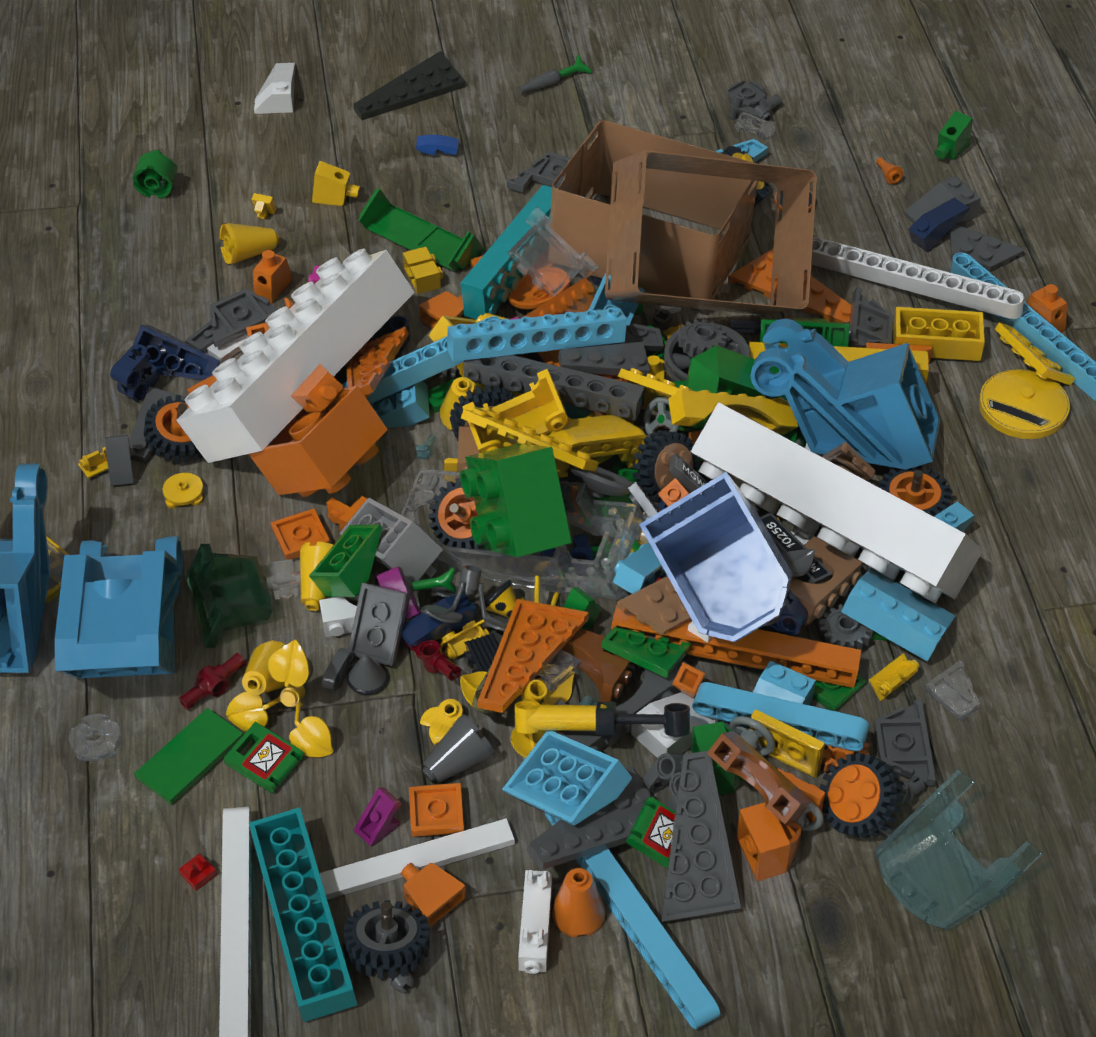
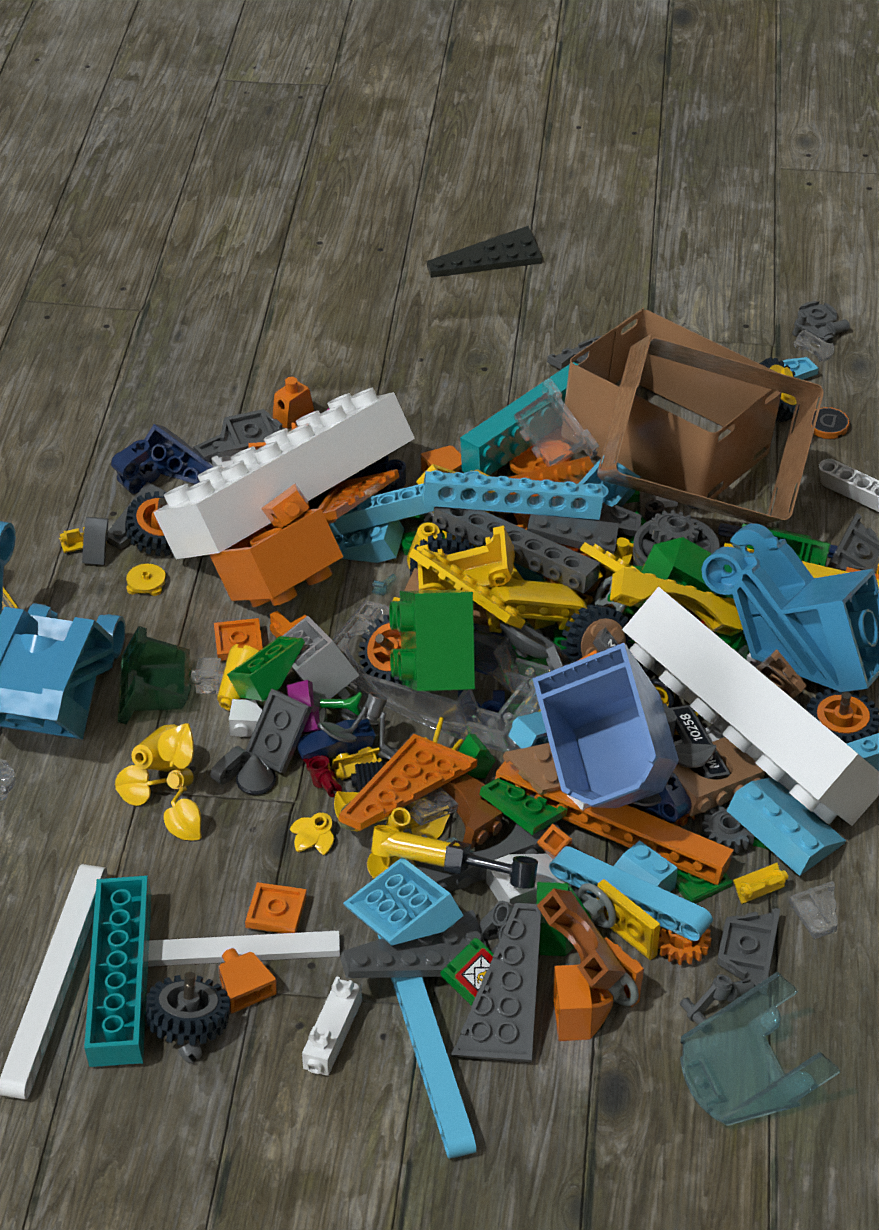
camera: 15 degrees right, 5 degrees down
green brick [132,150,178,198] -> none
green tile [134,708,243,805] -> none
dark red pin [178,653,246,710] -> none
red tile [178,853,217,891] -> none
yellow cone [219,223,279,264] -> none
green container [224,722,305,794] -> none
yellow tile [251,193,277,220] -> none
white wedge [254,63,295,114] -> none
yellow torso [312,161,360,206] -> none
magenta slope [353,787,401,846] -> none
green piece [358,188,484,272] -> none
yellow piece [403,247,443,294] -> none
blue slope [416,135,459,155] -> none
dark grey cone [422,715,495,783] -> none
hat [485,580,517,618] -> none
dark grey piece [518,55,592,94] -> none
orange cone [552,868,606,937] -> none
orange wing [728,248,852,322] -> none
wheel [819,753,903,839] -> none

